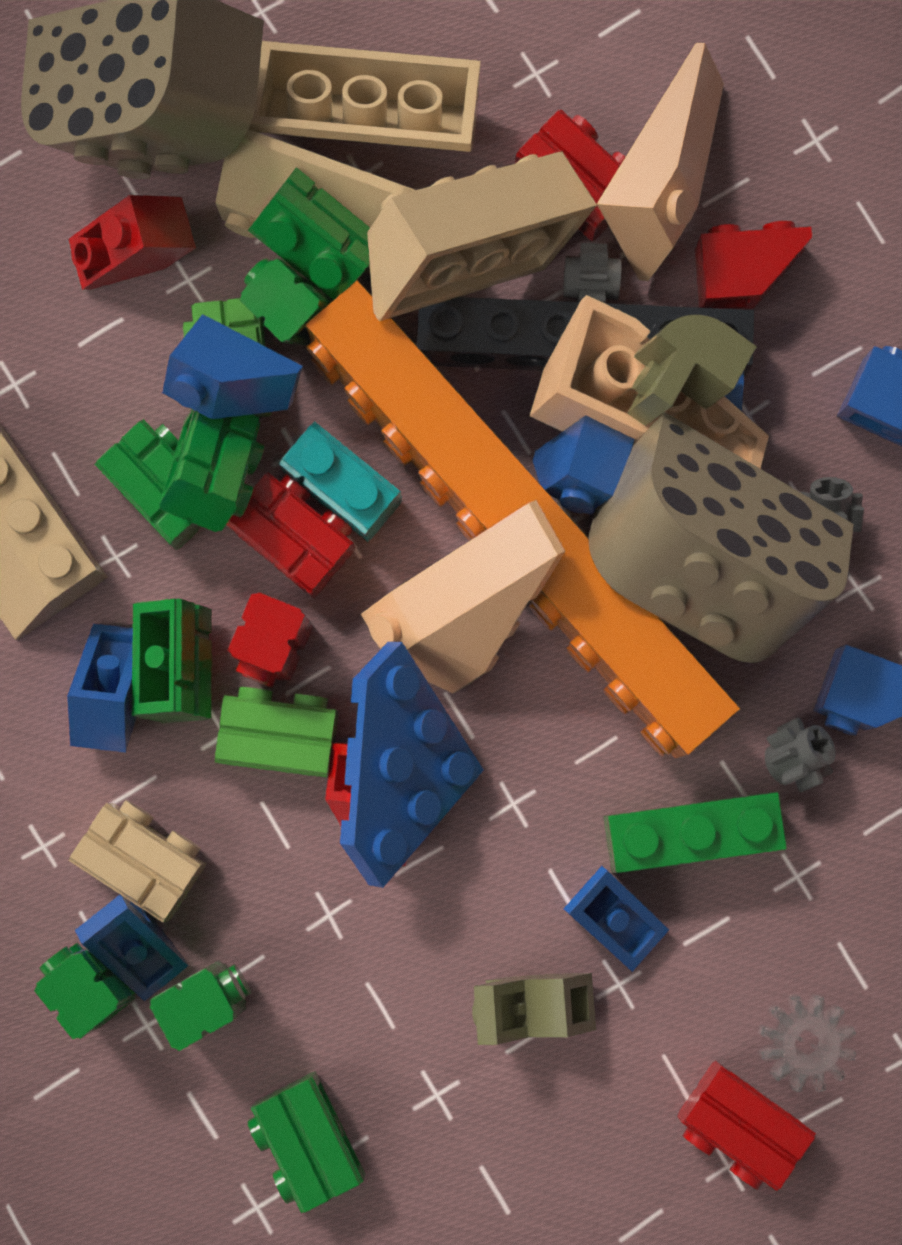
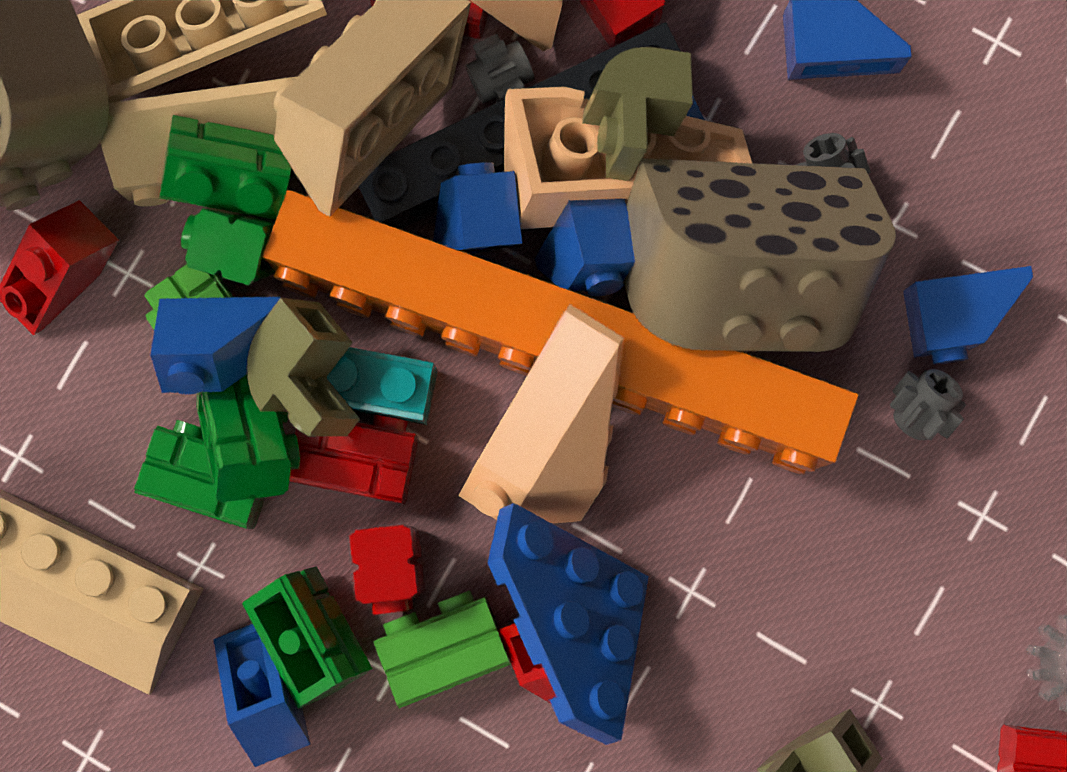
camera: 30 degrees left, 0 degrees up
blue slope [563,866,669,972] -> none
green brick [603,792,787,873] -> none
none -> olive brick [247,298,360,437]
none -> blue slope [433,162,522,254]

